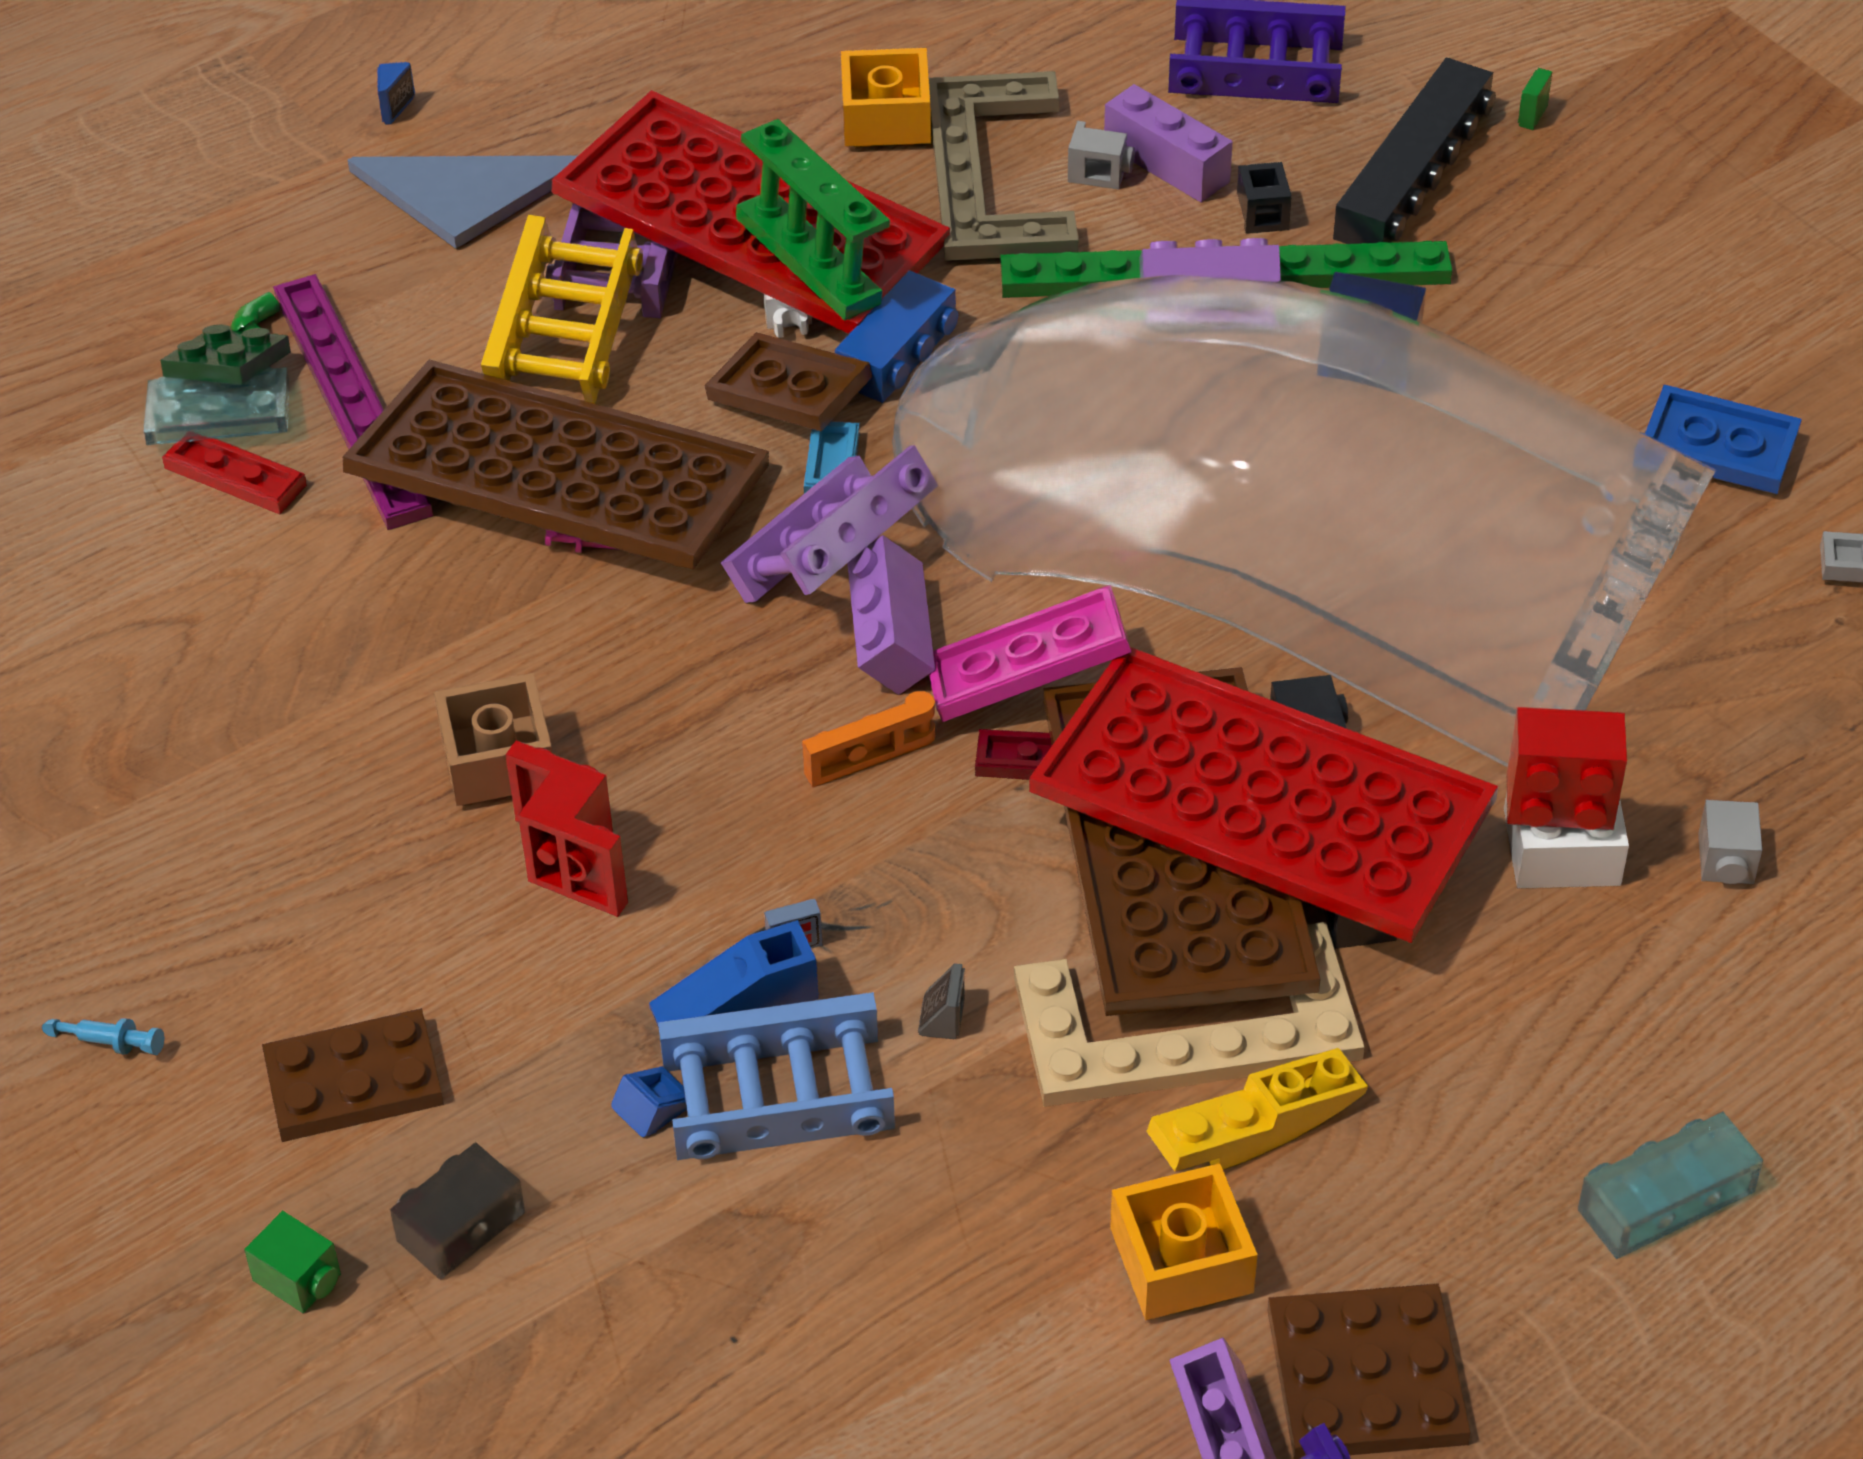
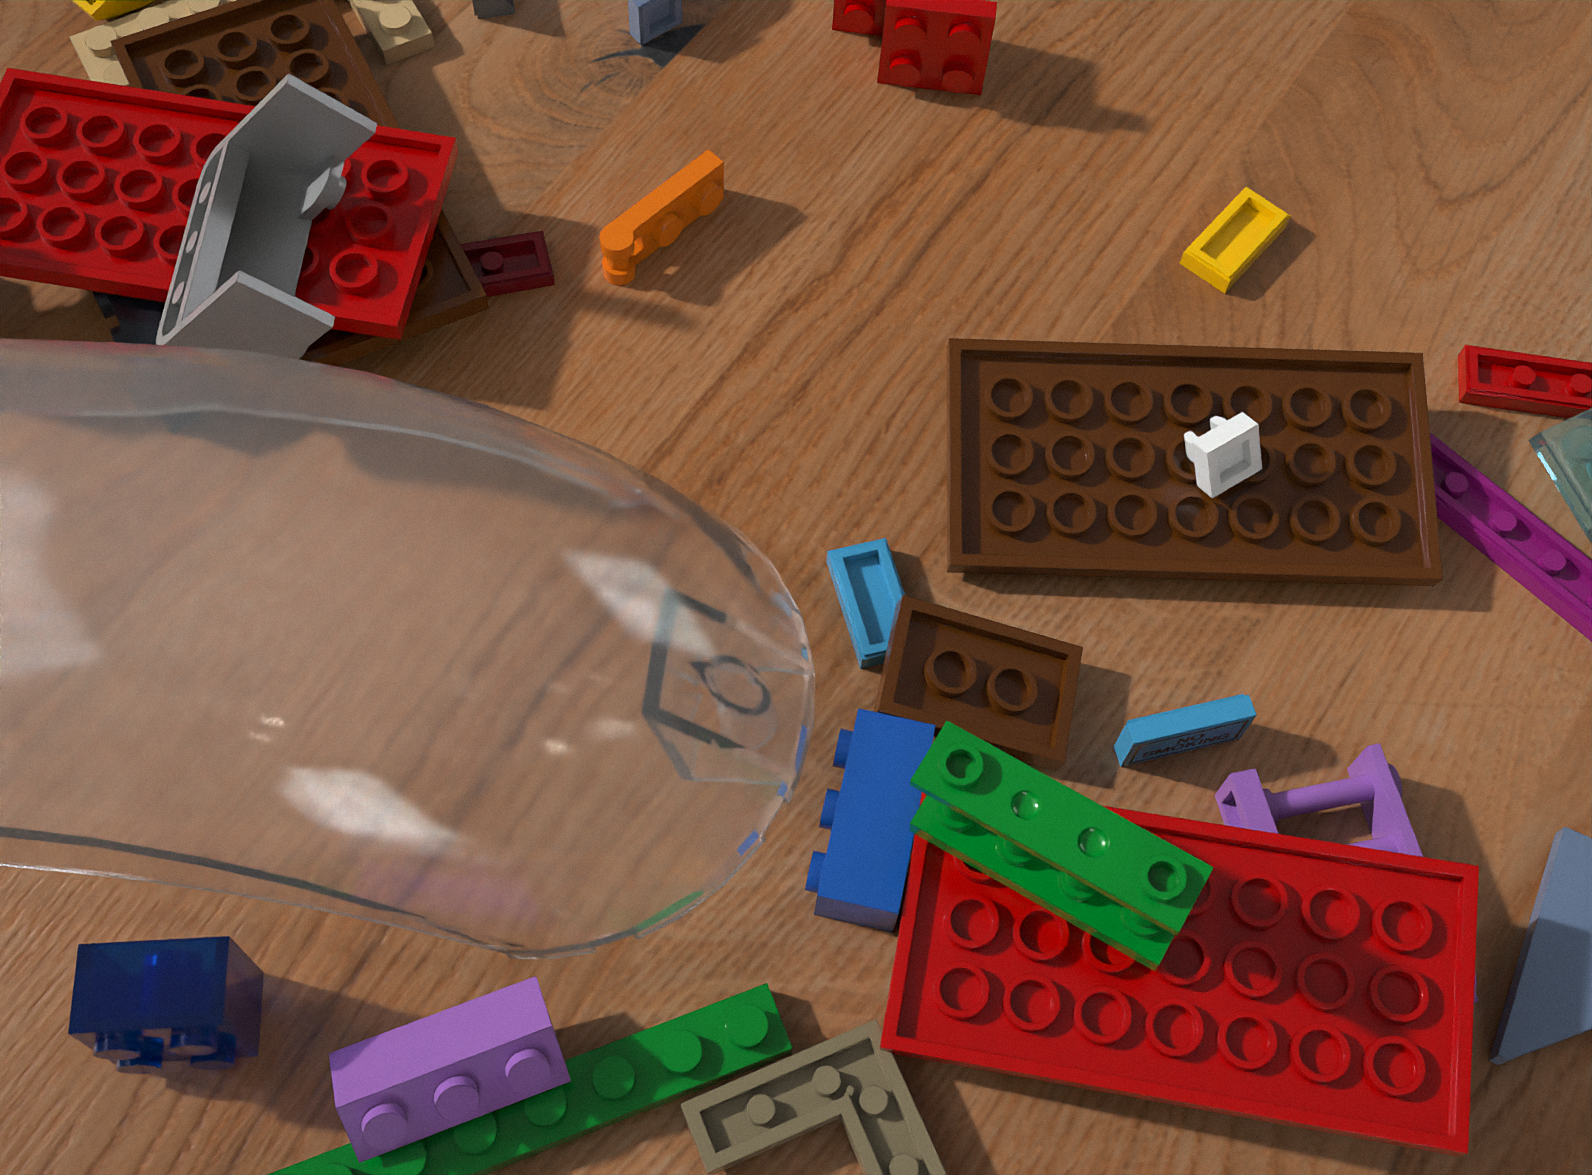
camera: 155 degrees right, 15 degrees up
medium nougat brick [434,673,552,806] -> none
yellow fence [481,215,643,404] -> none
medium lavender fence [721,445,938,603] -> none
medium lavender brick [847,535,935,695] -> none
dark pink tile [929,585,1132,722] -> none
none -> light grey windscreen [156,73,377,366]
none -> dark azure tile [1113,694,1257,767]
none -> yellow tile [1179,187,1291,294]
none -> white tile [1184,412,1262,498]

